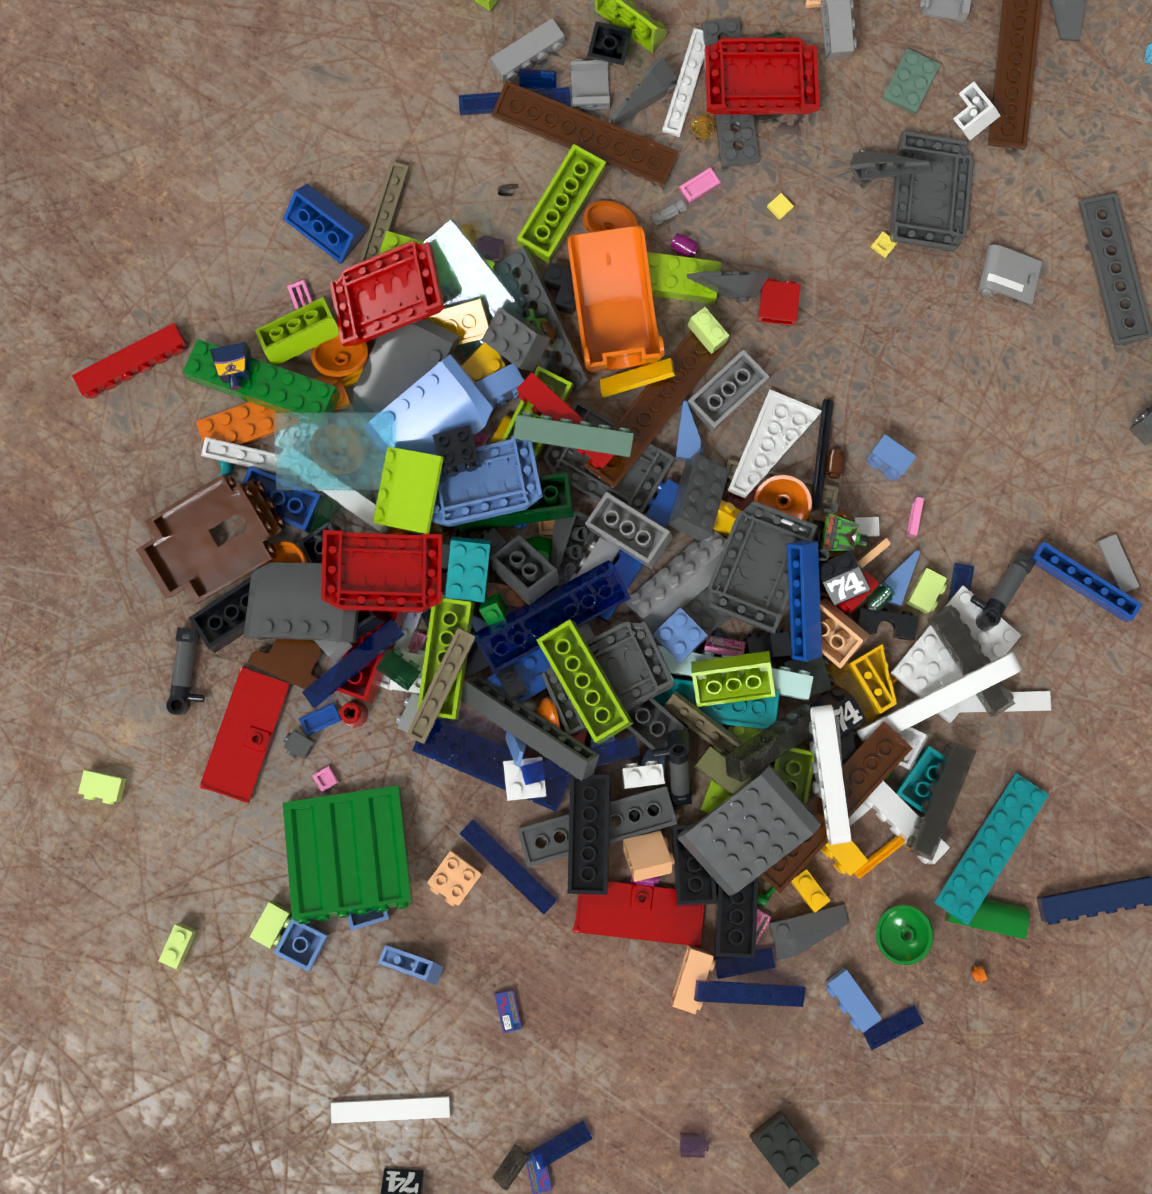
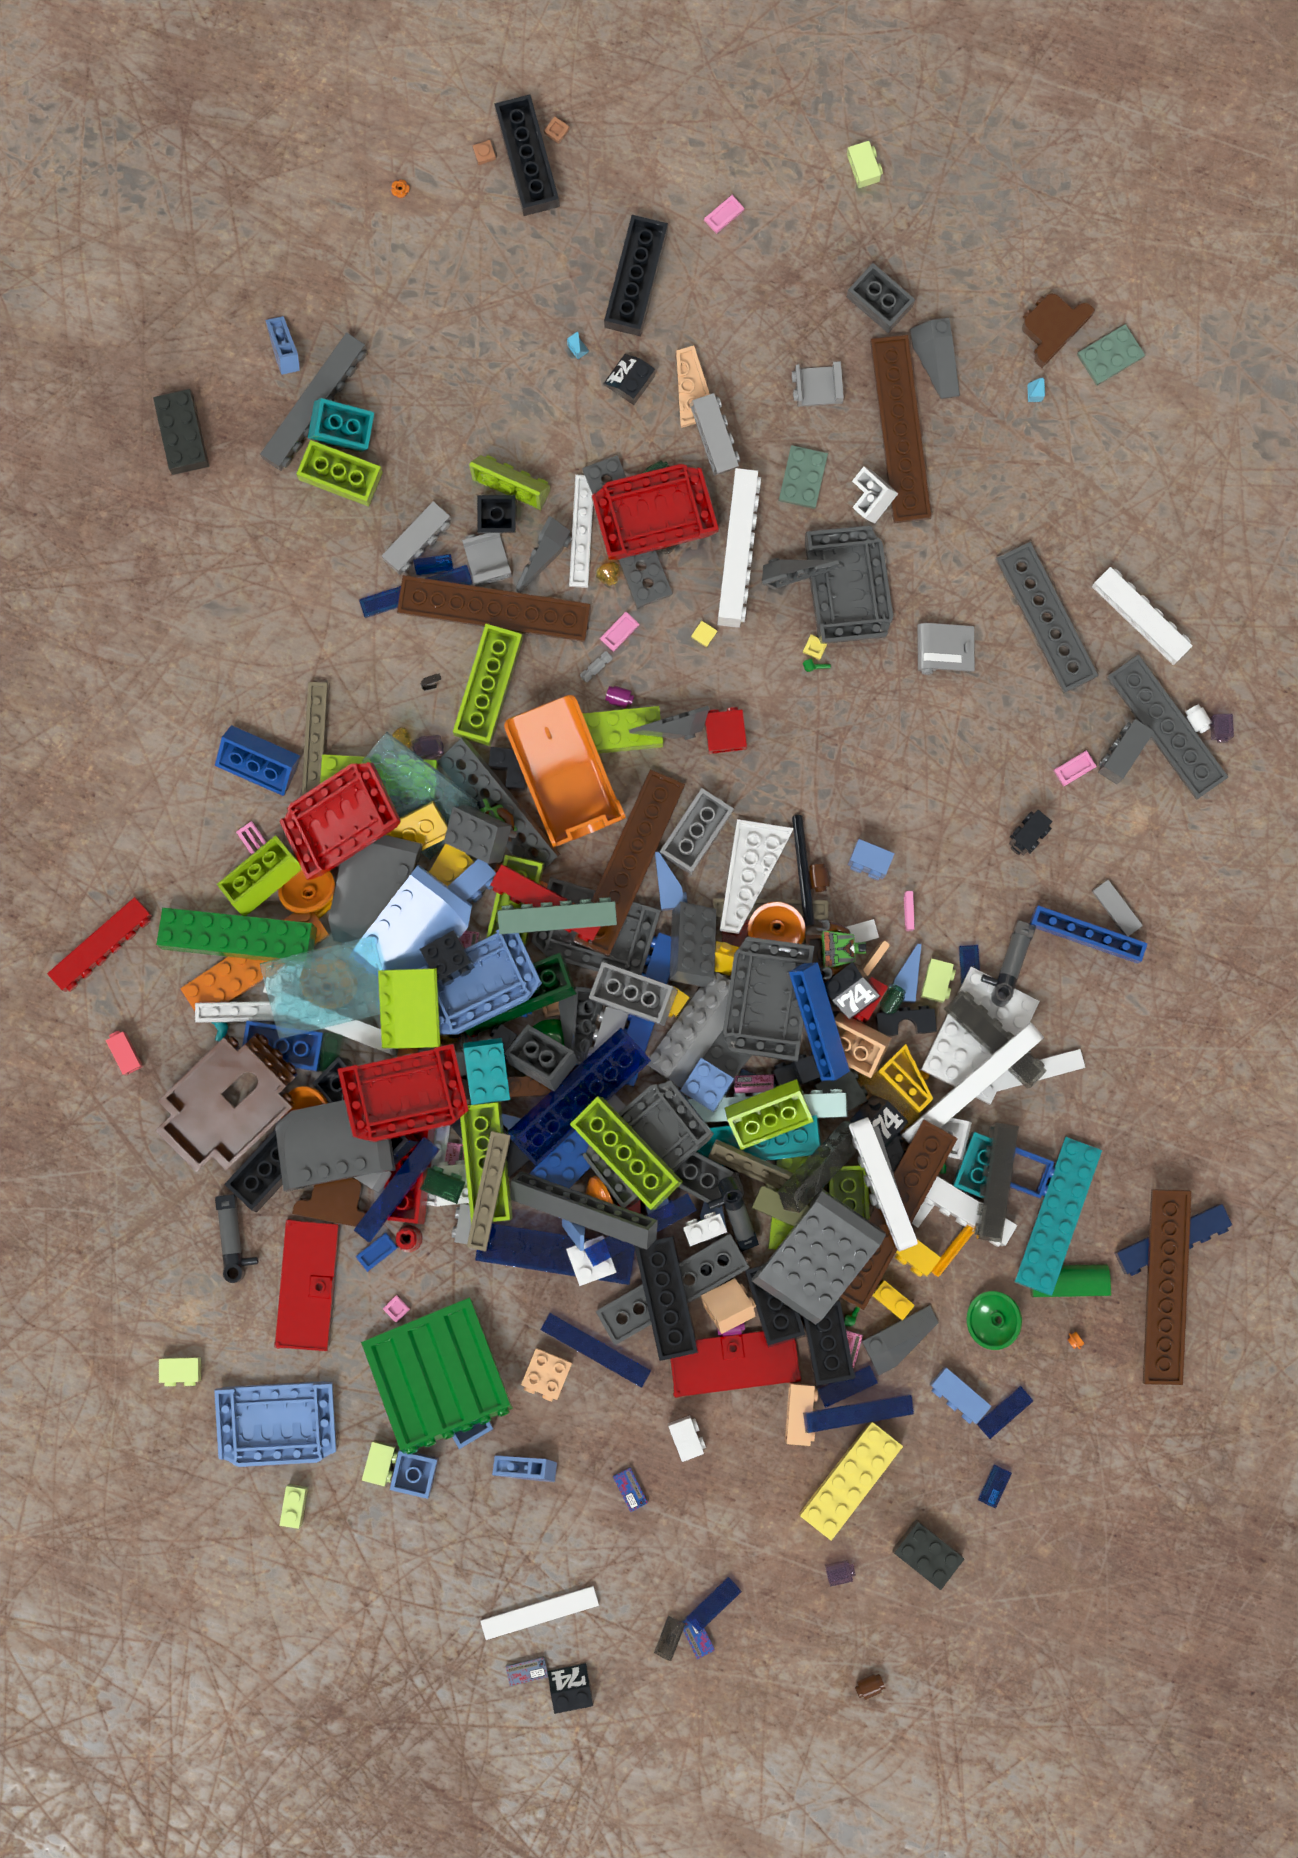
camera: 15 degrees left, 0 degrees up
dark blue torso [210,342,251,391] -> none
dark grey brick [283,730,316,759] -> none
green brick [479,593,508,626] -> none
yellow beam [488,415,512,444] -> none
clear smoke plate [493,660,528,701] -> none
orange dish [583,200,638,232] -> none
yellow tile [600,358,675,398] -> none
yellowish green brick [687,307,729,354] -> none
none -> coral brick [105,1031,143,1076]
none -> medium blue slope [214,1381,337,1467]
none -> tile [506,1657,548,1686]
none -> yellow brick [668,987,690,1018]
none -> white brick [668,1415,706,1462]
none -> white brick [717,468,761,628]
none -> light yellow brick [799,1420,903,1541]
none -> green hand [803,659,831,672]
none -> clear blue tile [977,1464,1012,1509]
none -> blue window [997,1145,1055,1199]
none -> black brick [1009,810,1053,856]
none -> bright pink tile [1054,750,1097,787]
none -> reddish brown plate [1143,1189,1192,1385]

